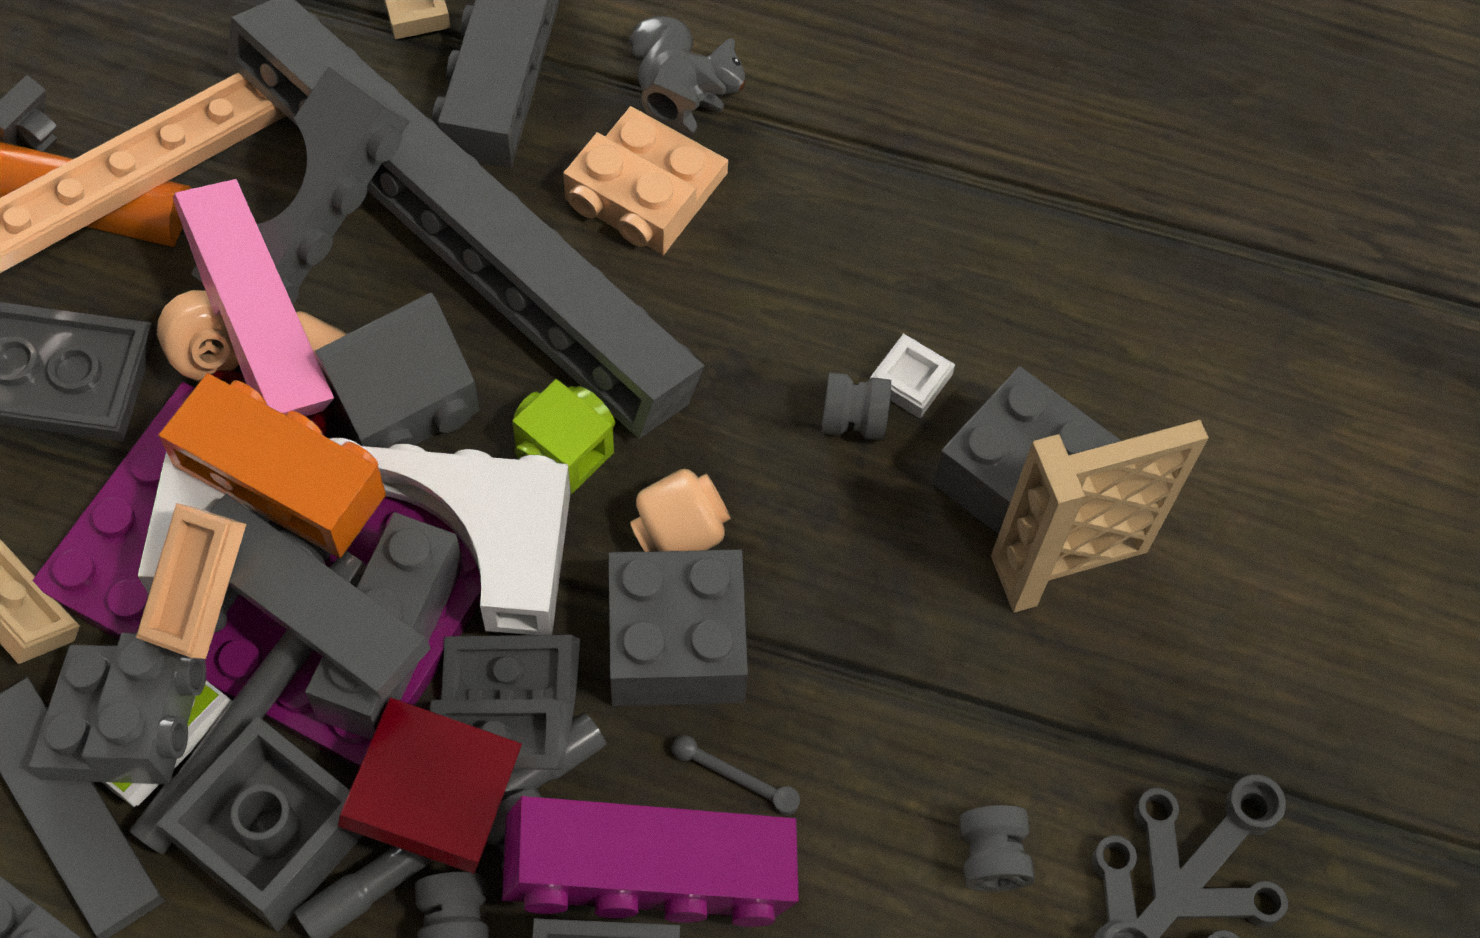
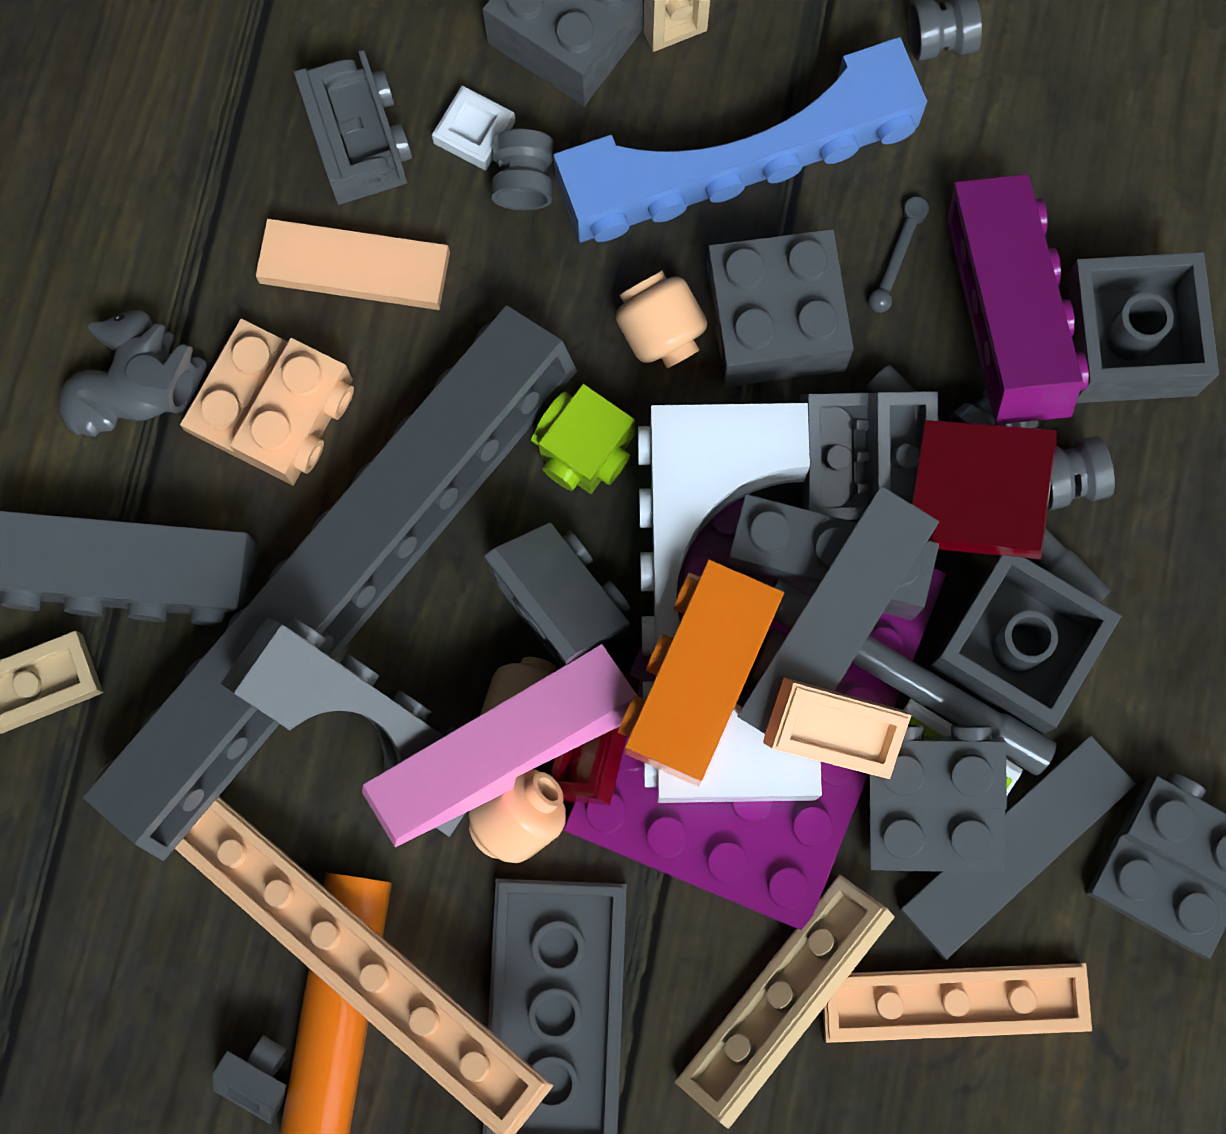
camera: 90 degrees left, 15 degrees up
none -> light nougat tile [256,219,450,310]
none -> dark grey hinge [294,50,412,205]
none -> medium blue arch [553,37,927,243]

